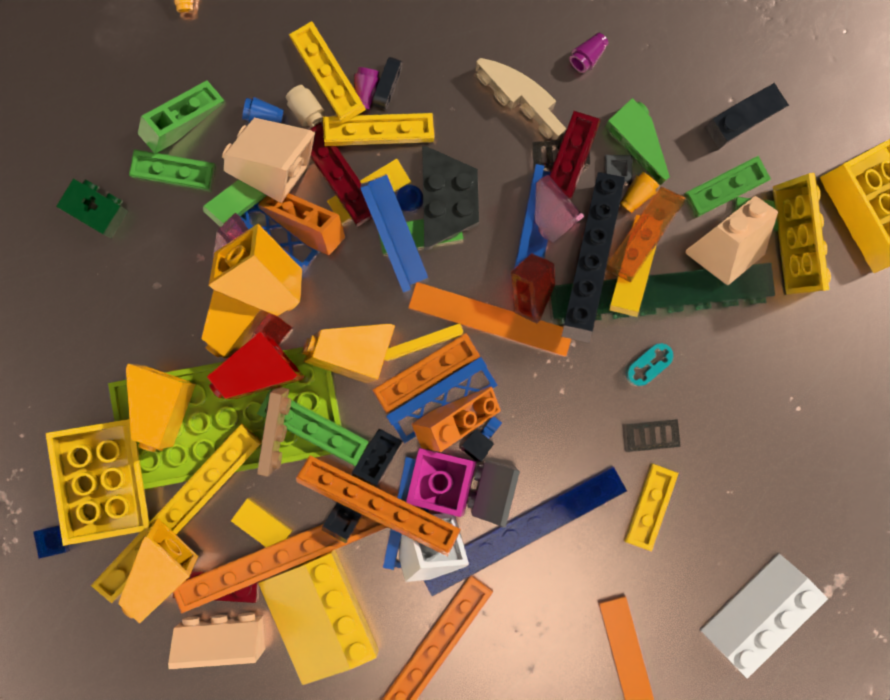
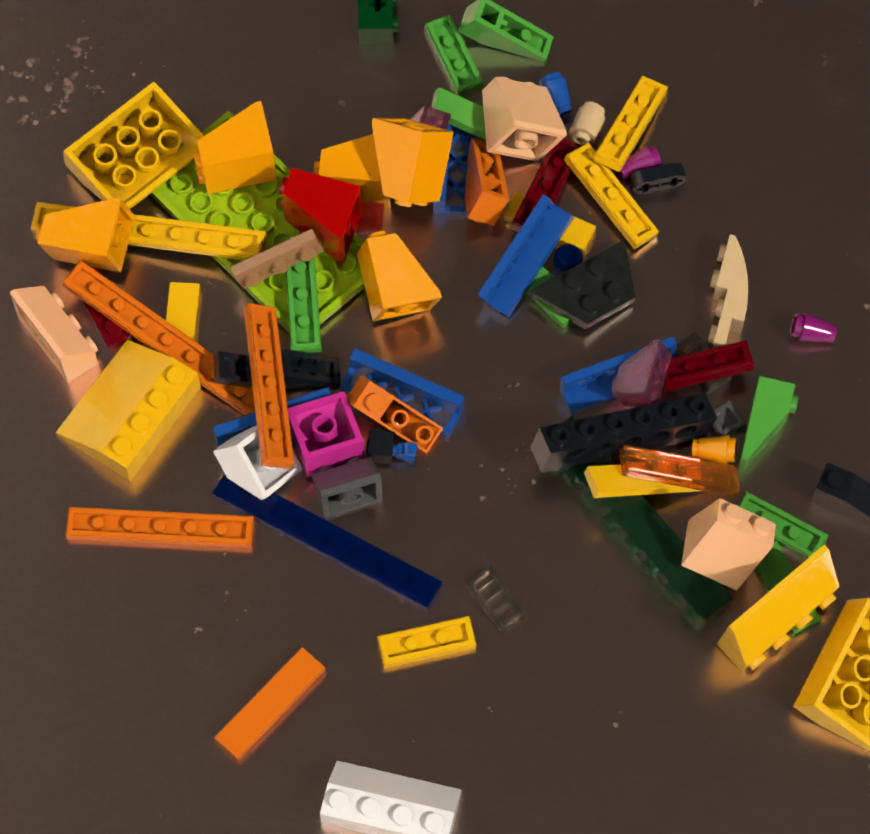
camera: 55 degrees right, 20 degrees down
clear blue plate [33,525,70,559] -> none
orange tile [373,333,481,414] -> none
yellow tile [384,323,463,362] -> none
orange tile [408,282,571,357] -> none
clear red slope [511,253,556,324] -> none
teal beam [626,343,674,386] -> none

